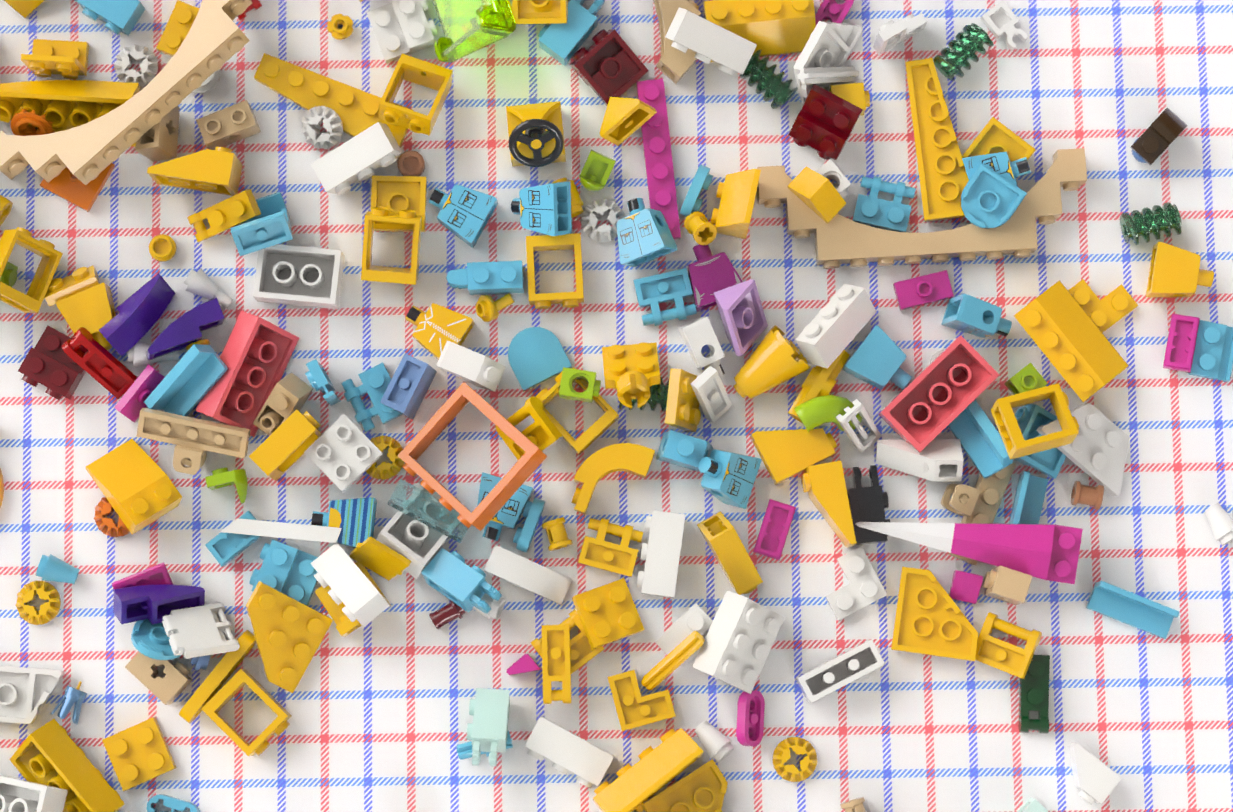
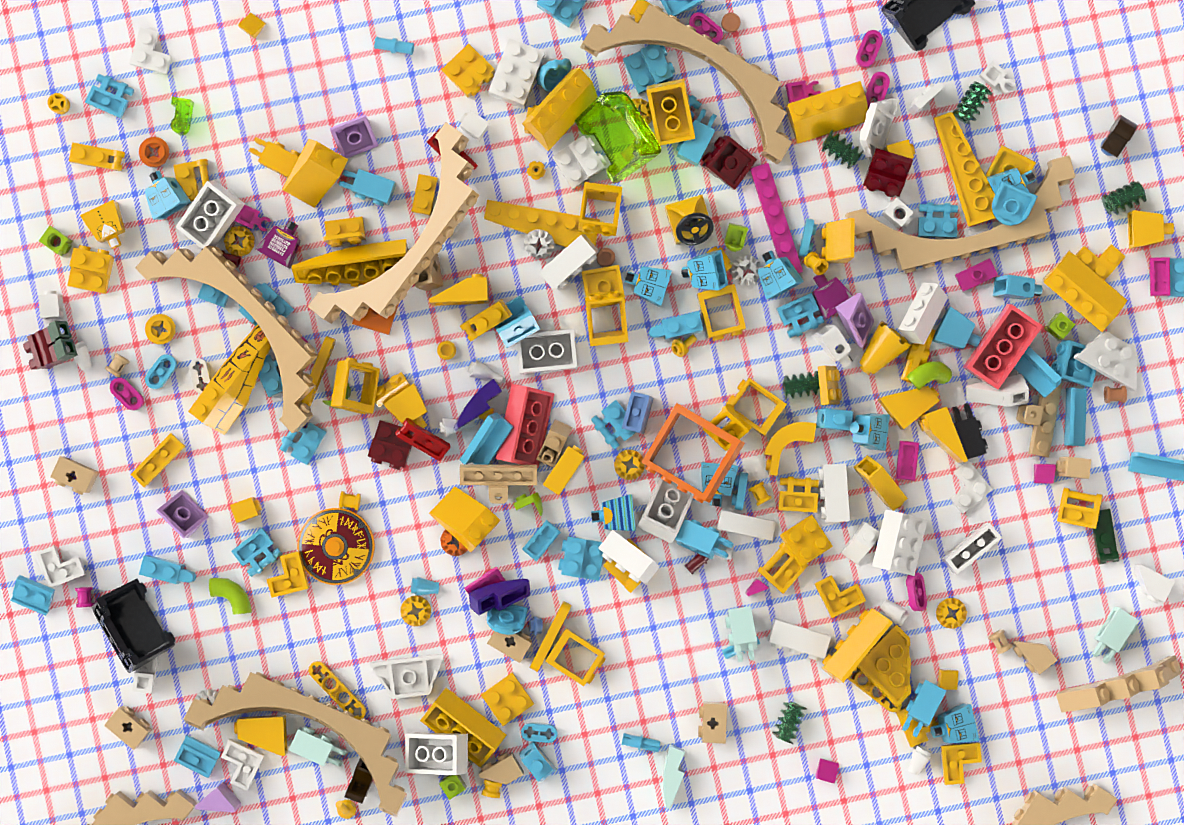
camera: 15 degrees left, 5 degrees up
orange gear [10,109,55,136] -> none
flat silver piece [50,681,88,725] -> none
dark purple slope [99,273,176,357] -> none
white gear [114,44,158,87] -> none
dark pink plate [114,364,165,423] -> none
white plate [162,603,240,659] -> none
tan brick [196,100,261,150] -> none
white sticker [220,518,342,543] -> none
yellow plate [246,581,333,693] -> none
white plate [304,414,383,493] -> none
medium azure plate [305,359,341,406] -> none
yellow piece [349,536,411,581] -> none
clear light blue tile [387,479,469,543] -> none
yellow torso [405,303,475,360] -> none
white slope [436,341,506,392] -> none
medium azure tile [508,327,572,392] -> none
yellow plate [541,625,571,704] -> none
lime brick [559,367,601,403] -> none
yellow slope [599,97,657,146] -> none
yellow plate [602,342,661,408] -> none
yellow axle [641,631,705,691] -> none
white brick [665,7,757,76] -> none
white plate [691,366,732,423] -> none
yellow slope [787,167,846,224] -> none
white axle [797,66,859,85] -> none
white tile [836,399,881,453] -> none
dark pink plate [856,522,1083,584] -> none
yellow plate [891,567,978,662] -> none
yellow window [991,383,1079,460] -> none

